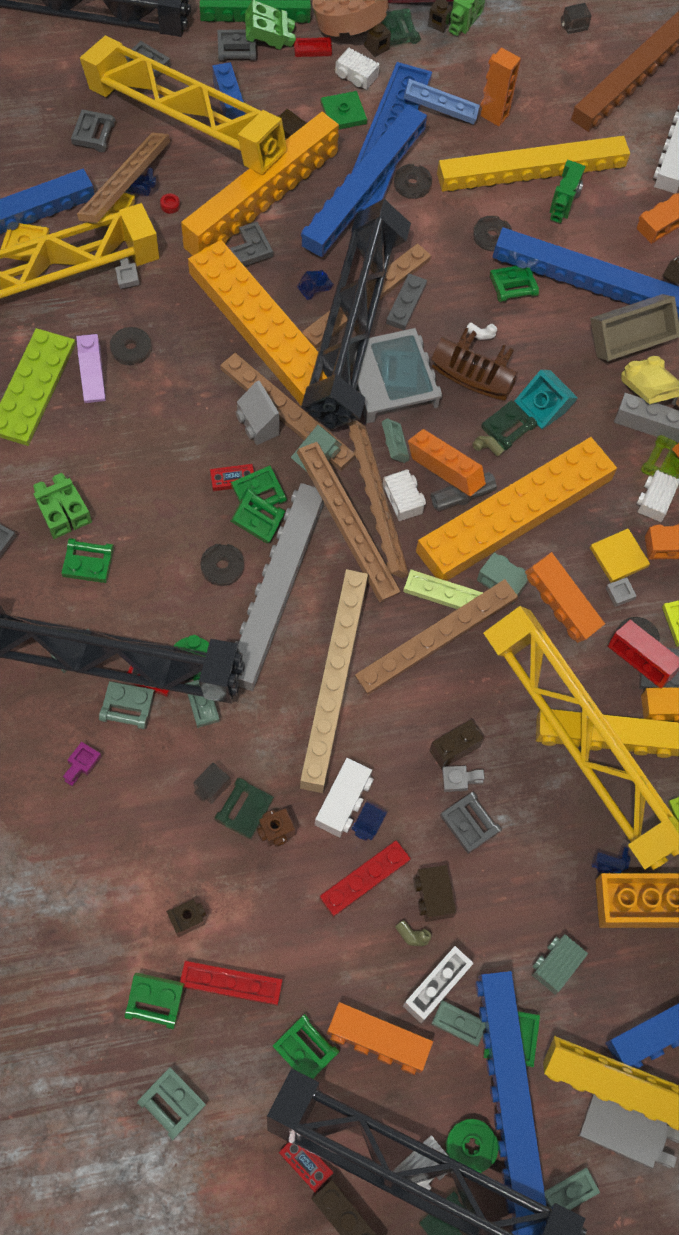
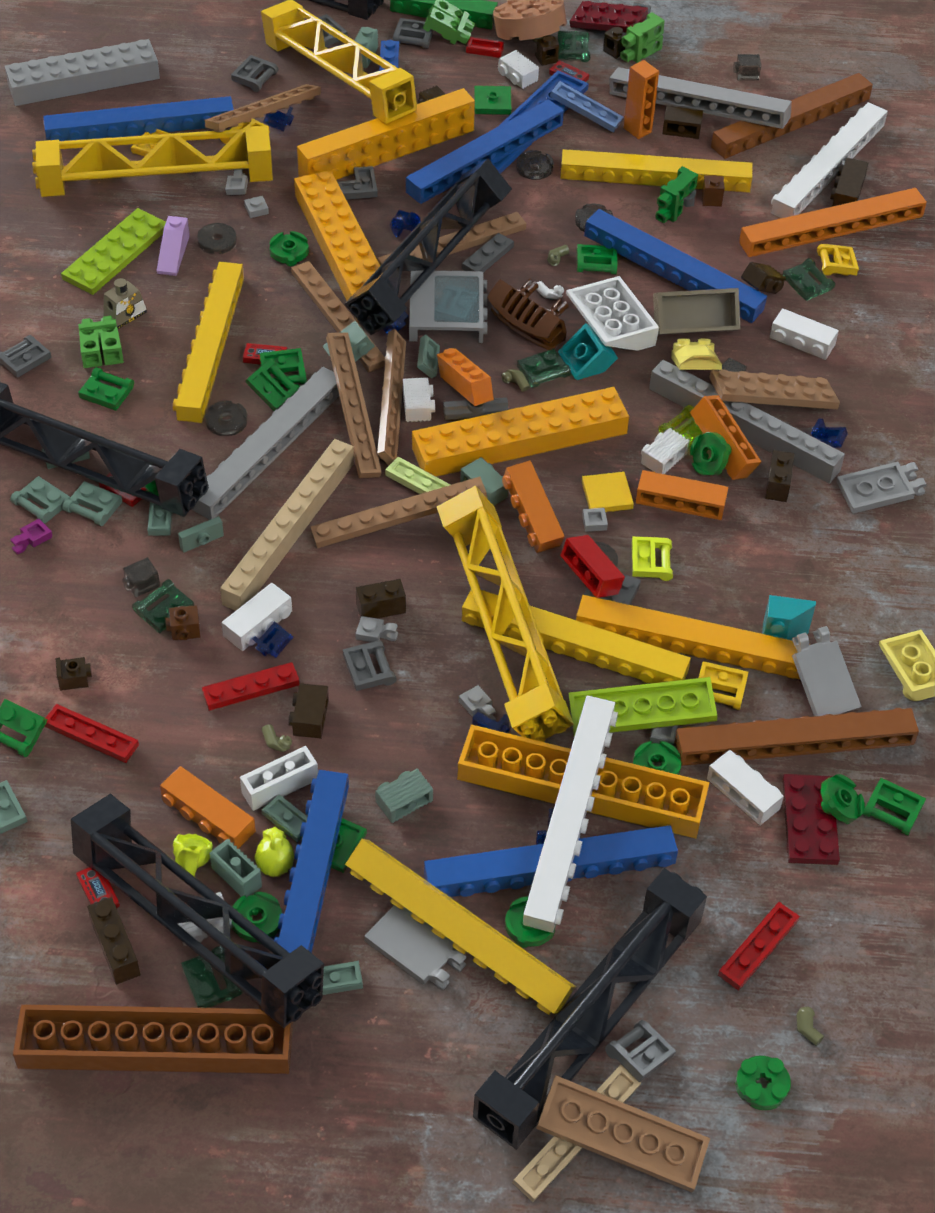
camera: 20 degrees right, 15 degrees down
red tile [160,193,180,214] -> none
light grey slope [235,381,279,445] -> none
green plate [272,1014,340,1079] -> none
none -> sand green plate [10,476,70,523]
none -> dark tan torso [103,278,147,329]
none -> yellow brick [173,262,244,423]
none -> neon yellow hair [173,834,213,877]
none -> sand green plate [178,516,224,553]
none -> sand green brick [209,839,262,897]
none -> light grey plate [244,196,269,218]
none -> neon yellow hair [255,827,294,877]
none -> green plate [270,231,309,267]
none -> sand green brick [354,27,378,68]
none -> light grey plate [459,685,496,725]
none -> olive arm [547,245,569,266]
none -> red tile [549,60,589,82]
none -> white slope [566,276,659,351]
none -> light grey brick [610,67,792,129]
none -> dark brown brick [662,106,704,139]
none -> reddish brown brick [702,175,725,207]

